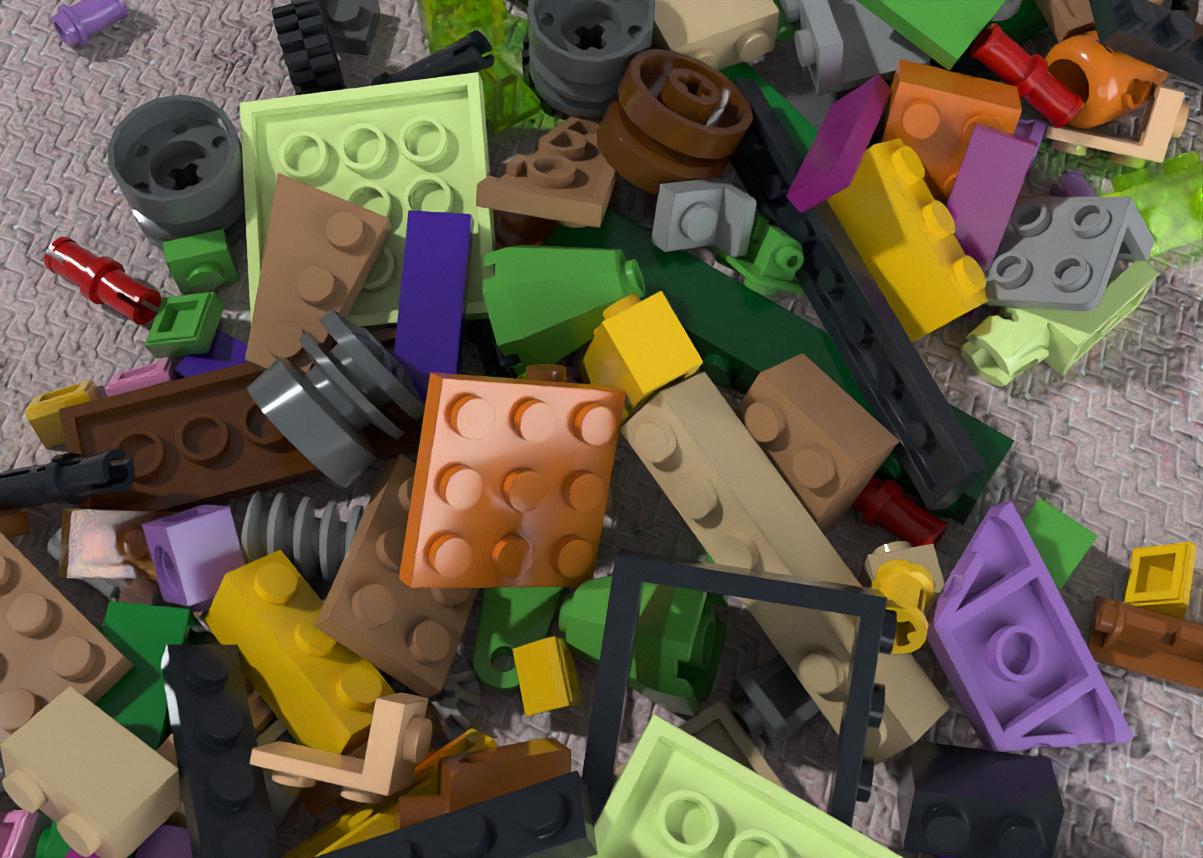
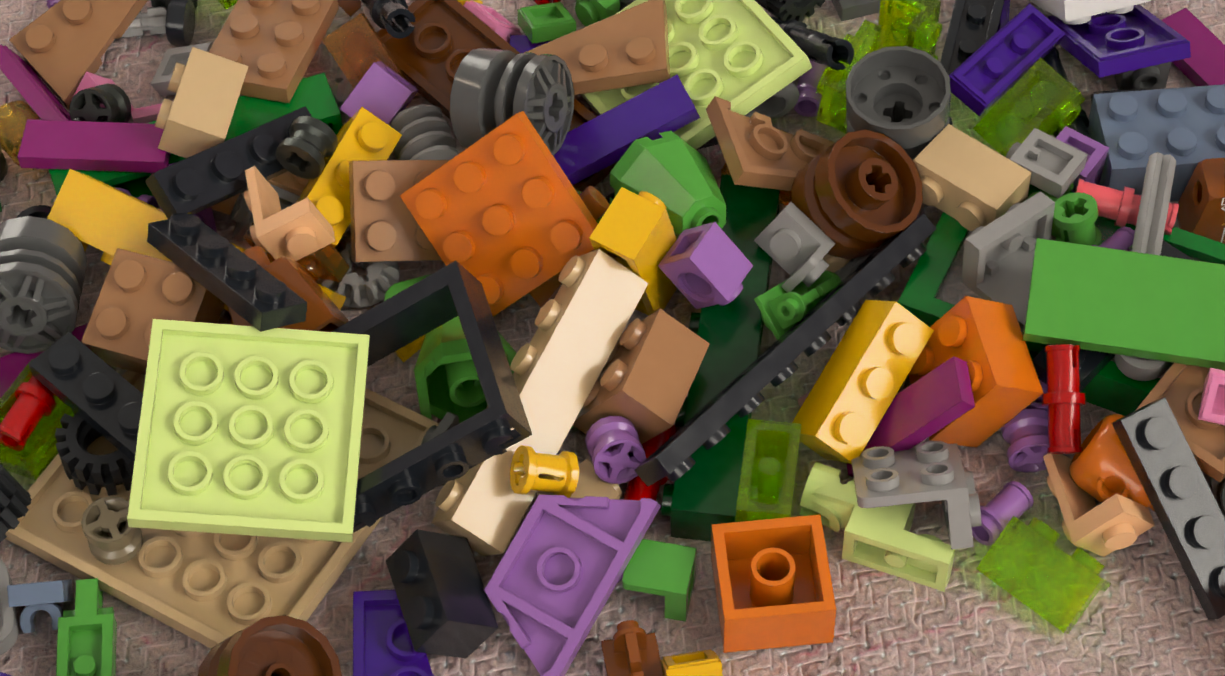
camera: 65 degrees right, 10 degrees down
magenta tile [786,74,891,213] -> none
none -> pearl dark grey wheel [276,116,338,179]
none -> medium lavender wheel [585,416,646,484]
none -> medium lavender brick [658,222,753,309]
none -> orange brick [711,514,836,653]
none -> clear neon green brick [736,419,801,522]

